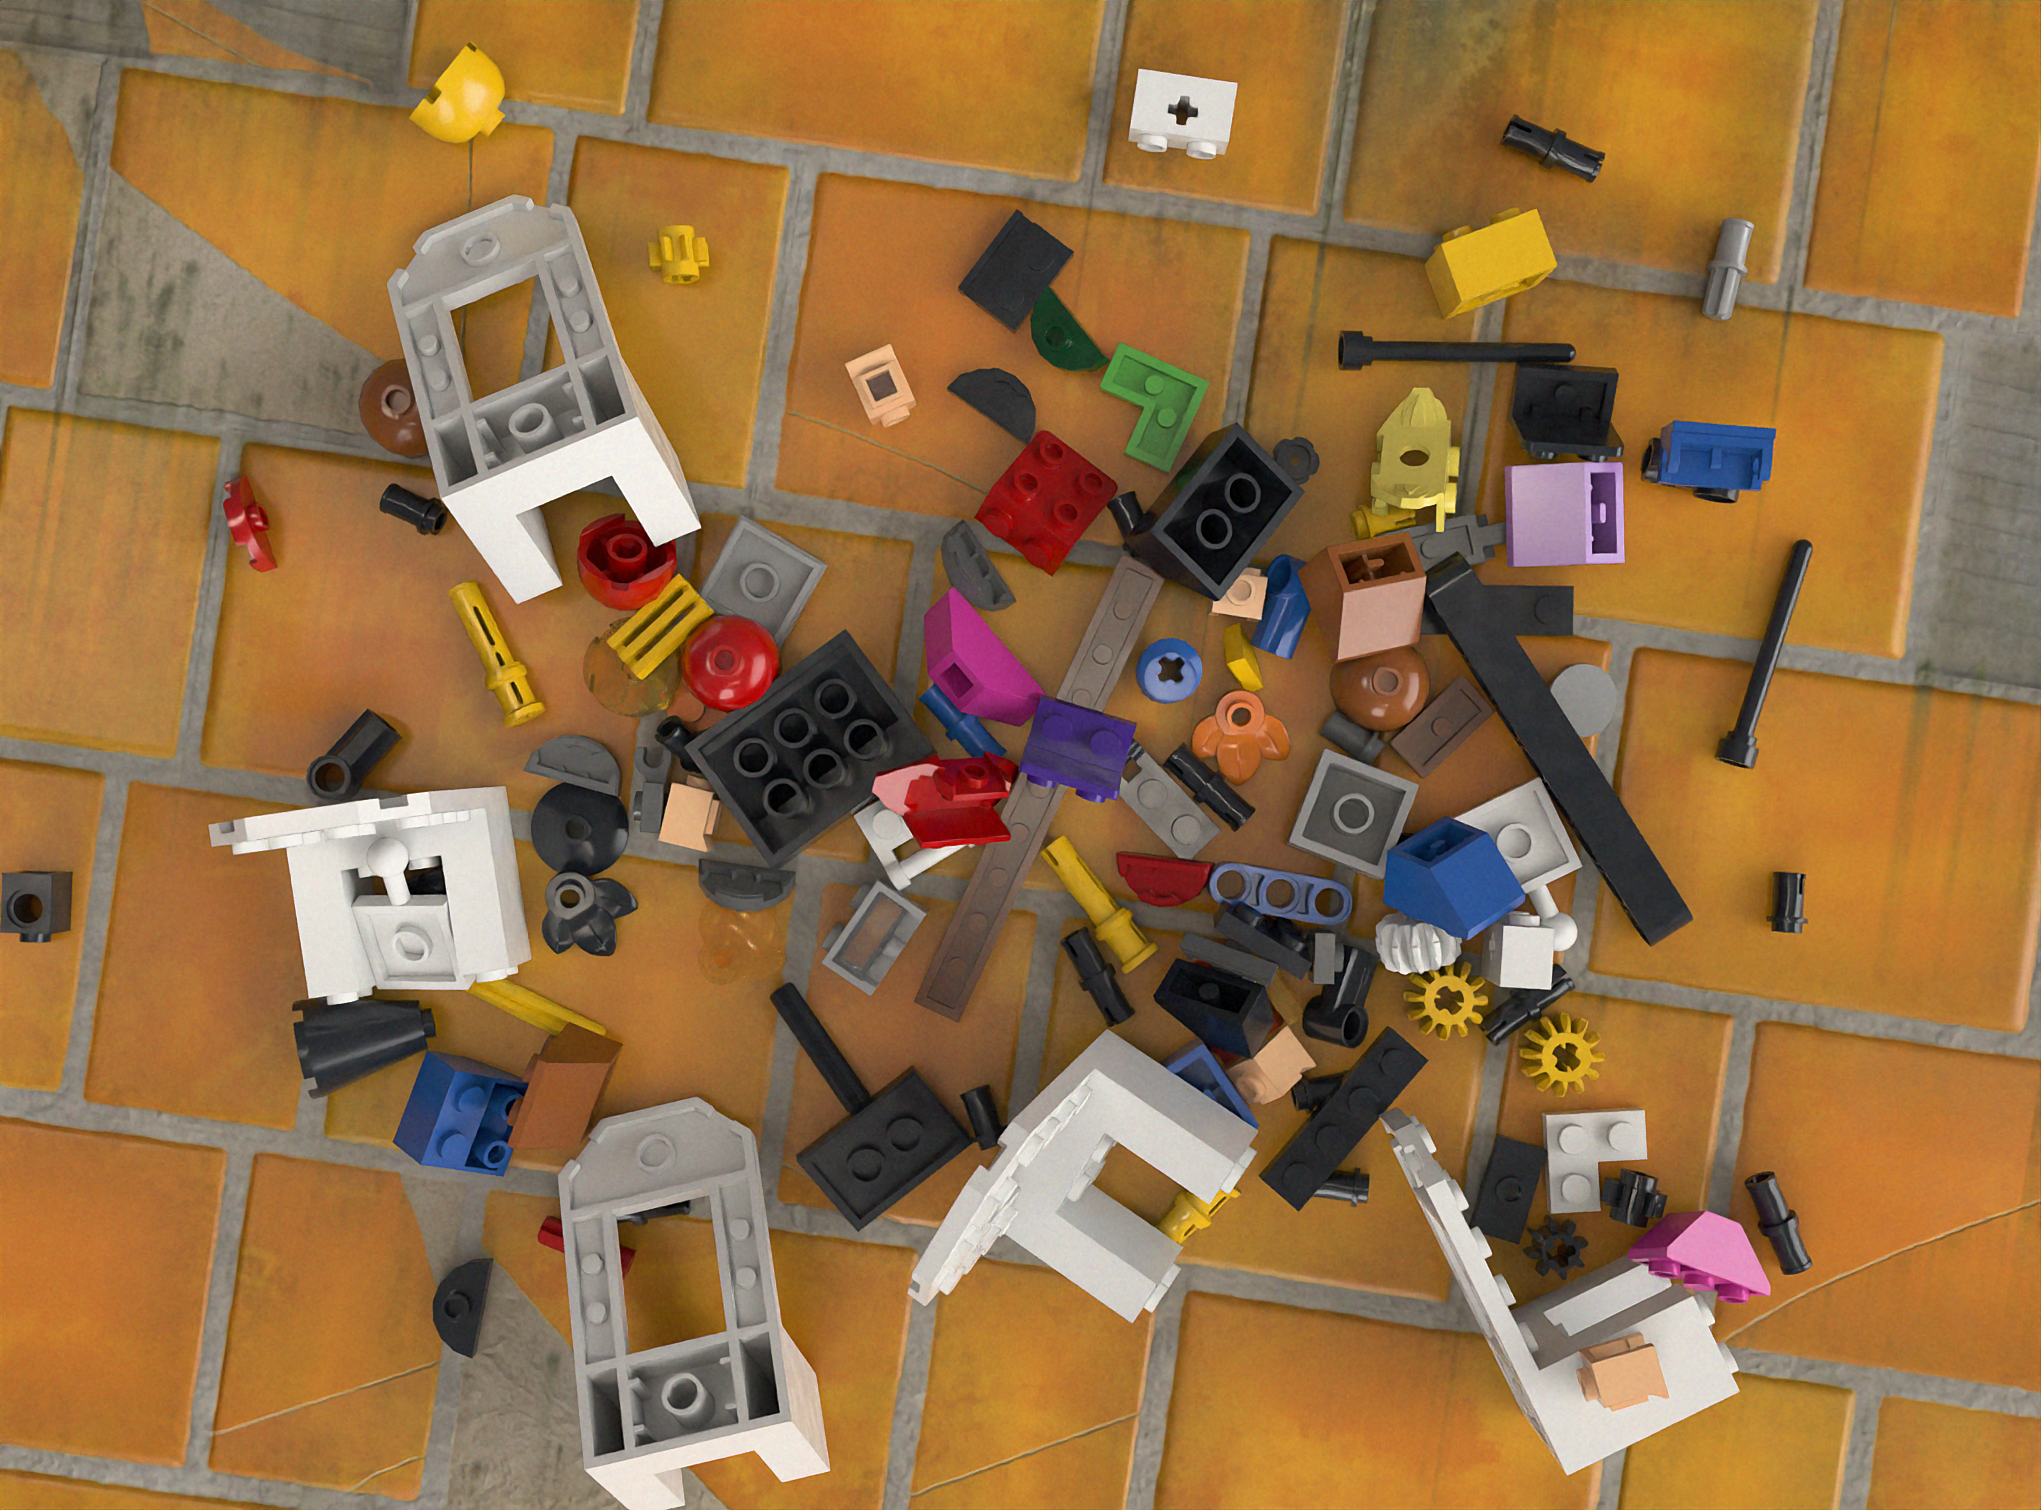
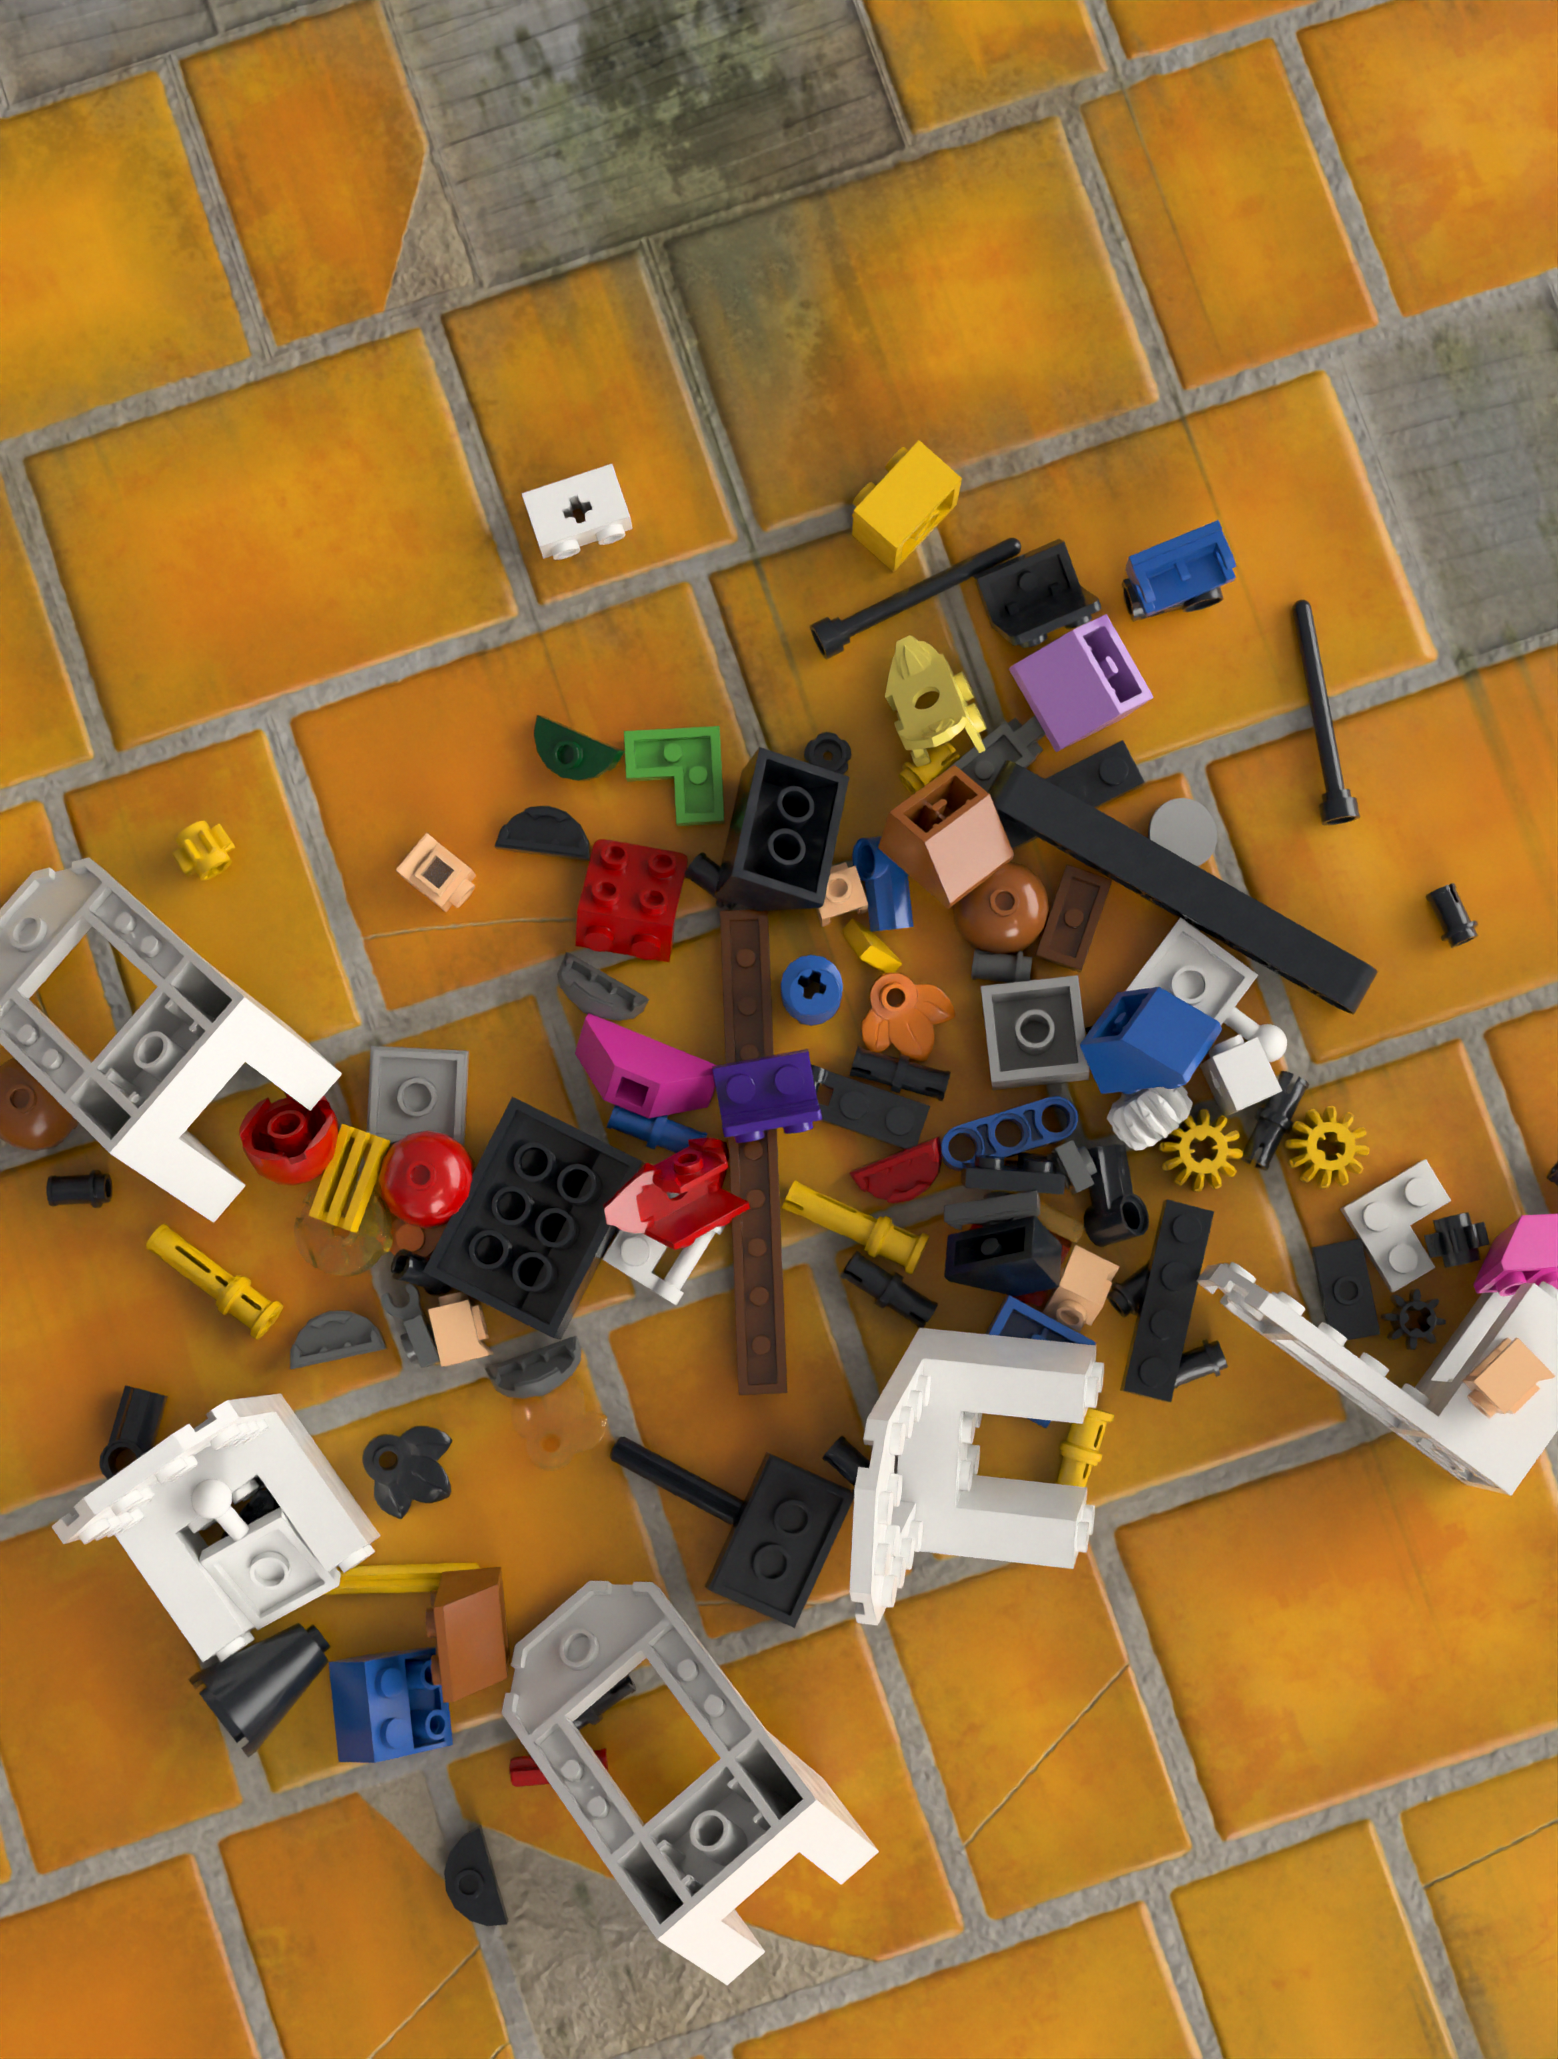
camera: 20 degrees left, 5 degrees down
black dish [531,782,629,877] -> none
light grey window [821,878,929,996] -> none
black plate [958,209,1074,334] -> none
black pin [1500,114,1605,183] -> none
light grey axle [1702,218,1754,321] -> none

